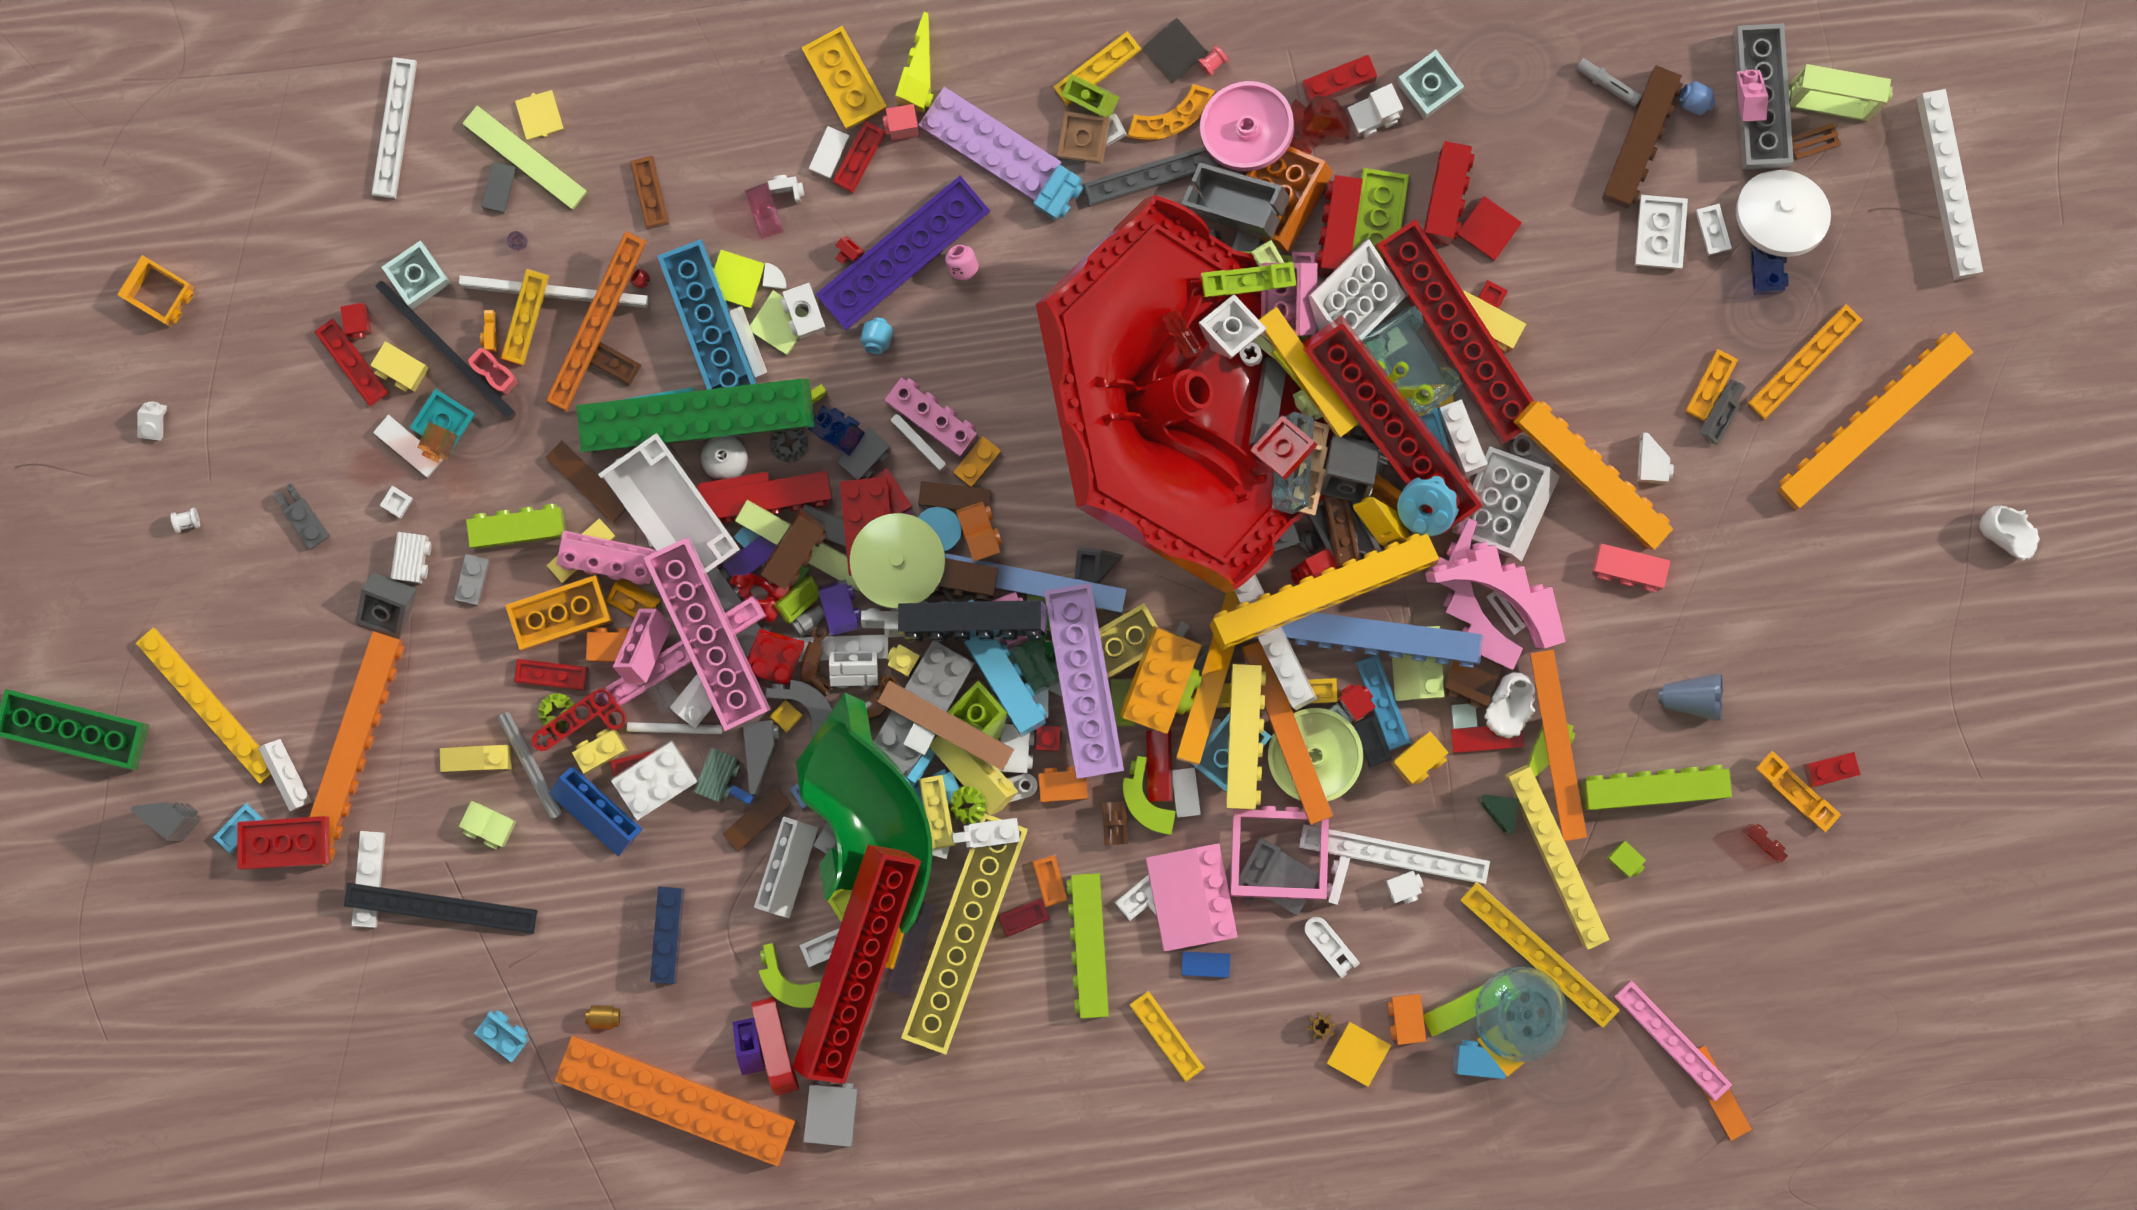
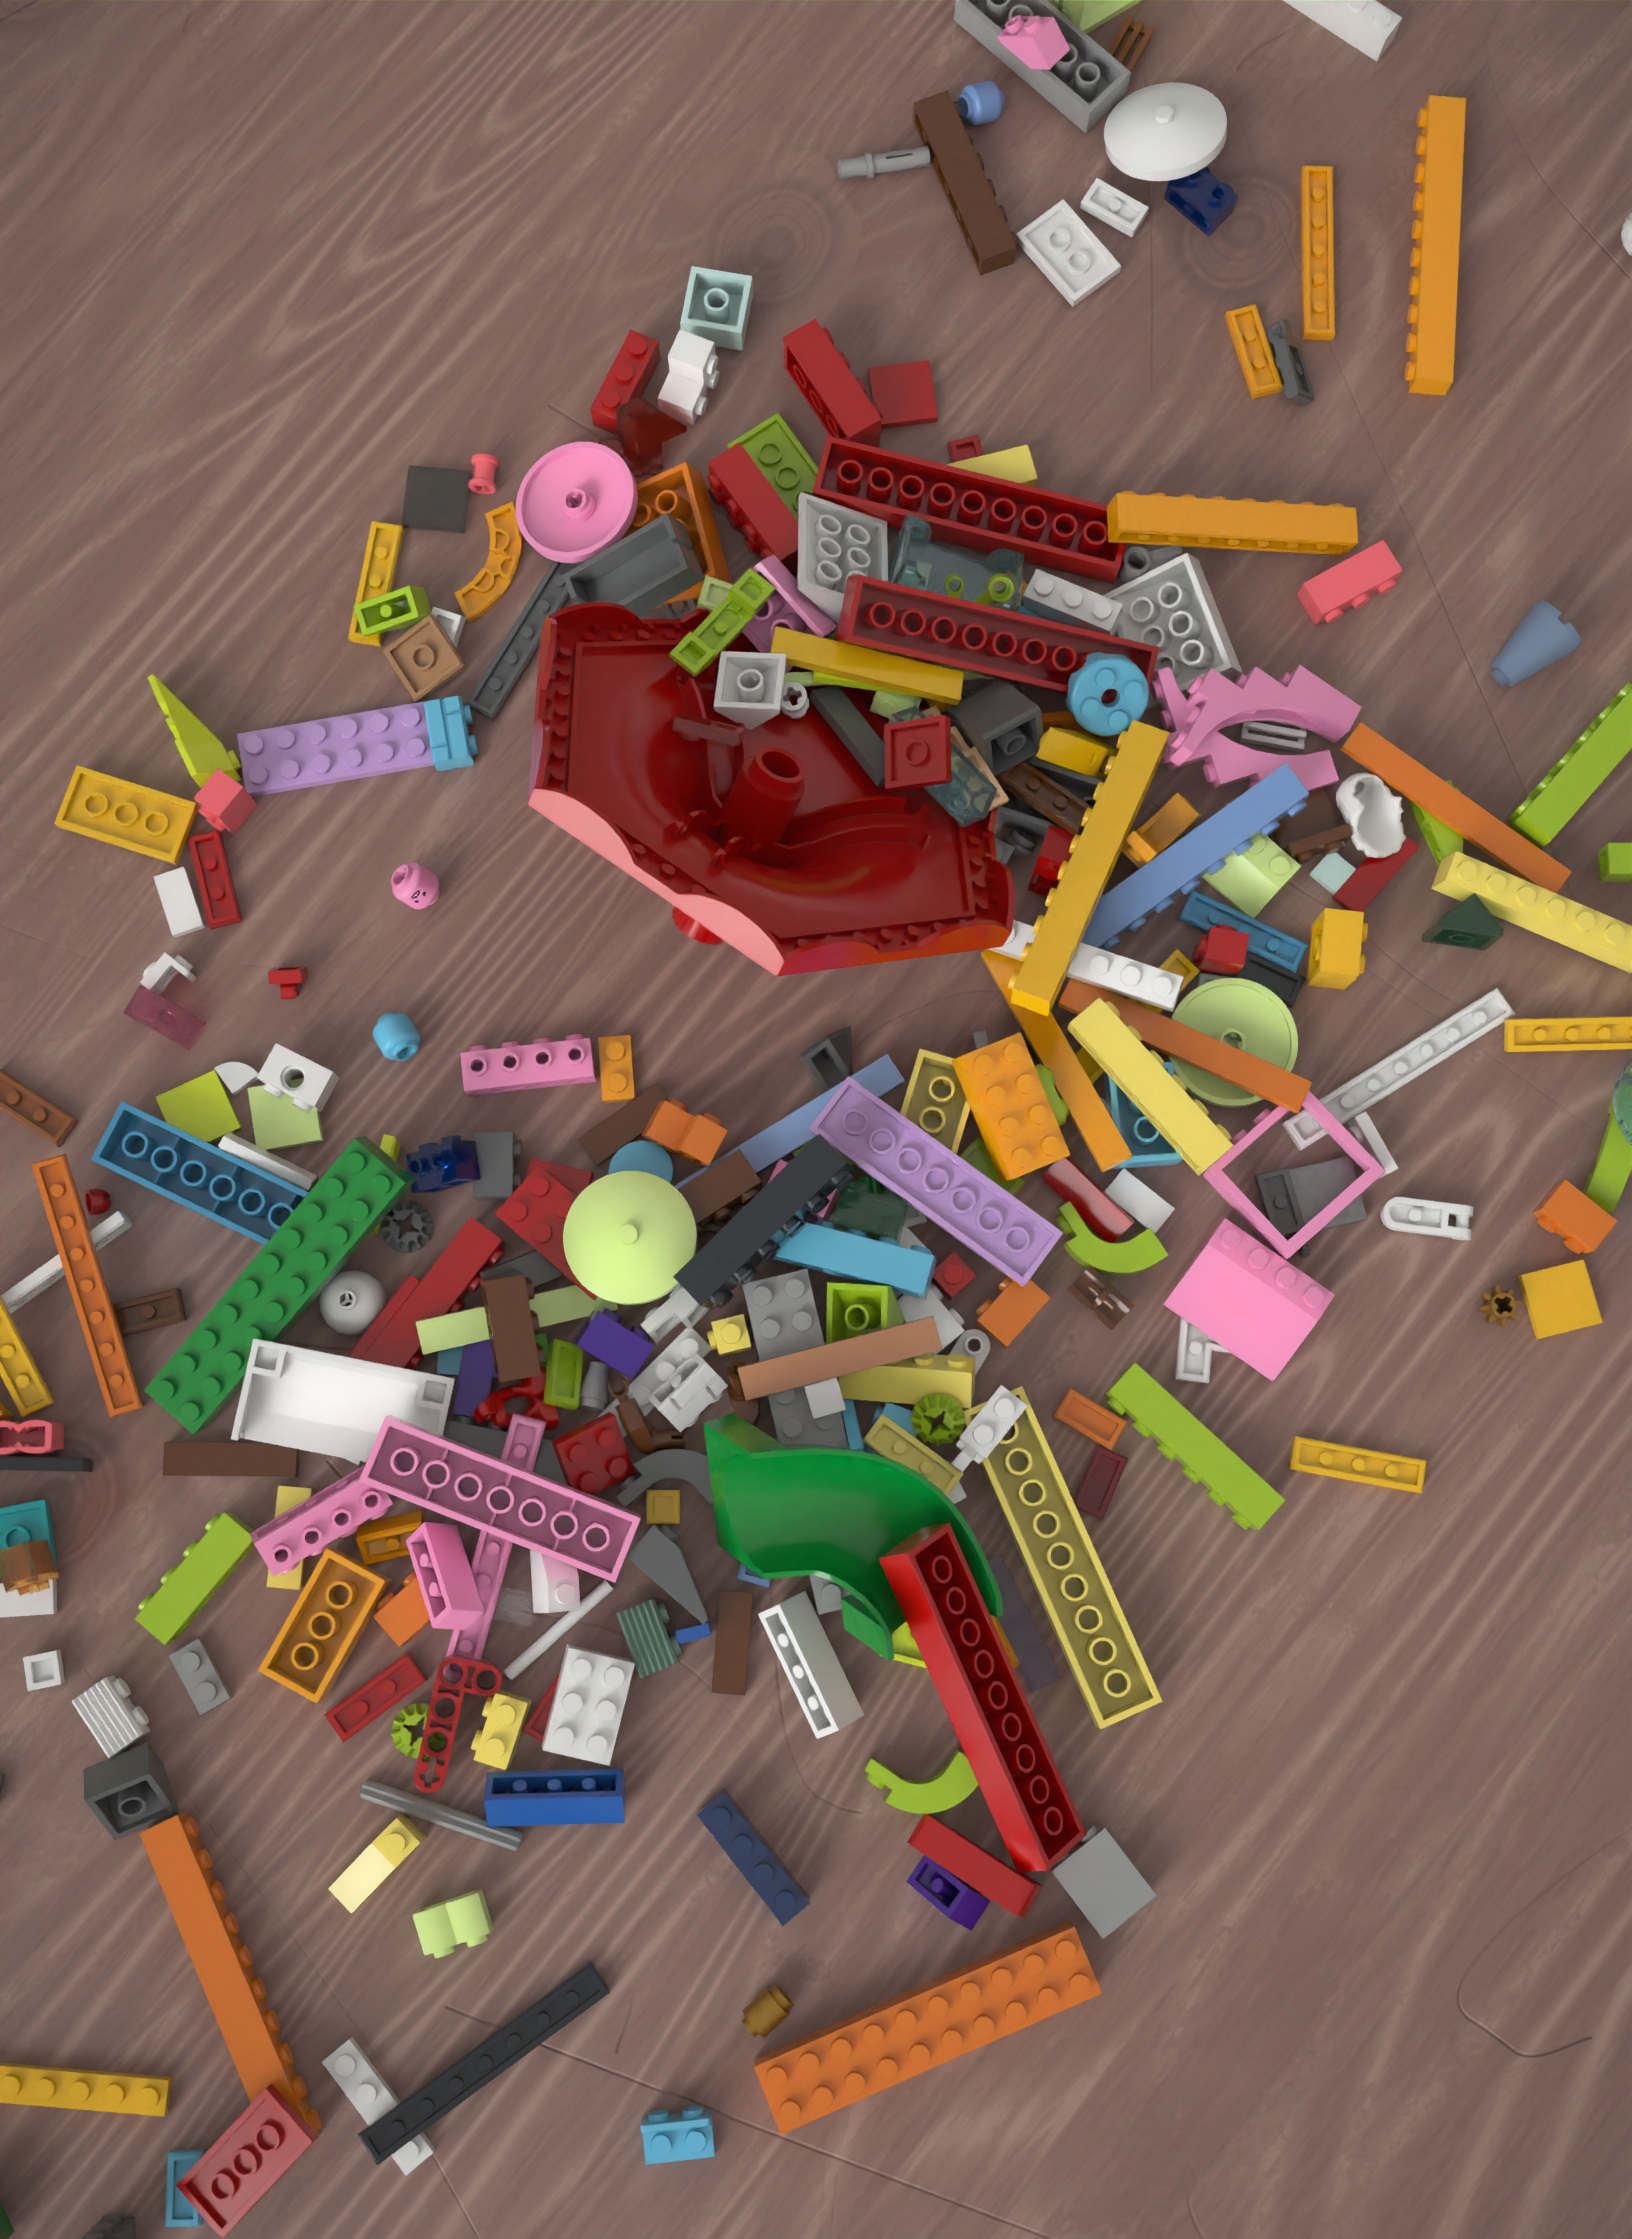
camera: 45 degrees left, 5 degrees down
white plate [258,739,312,811] -> none
white plate [799,929,839,967] -> none
dark purple plate [816,175,990,331] -> none
white tile [891,414,946,473] -> none
blue tile [1181,951,1230,978] -> none
white brick [1385,871,1424,904] -> none
white slope [1637,433,1674,484] -> none
none -> light orange arch [1121,792,1202,869]

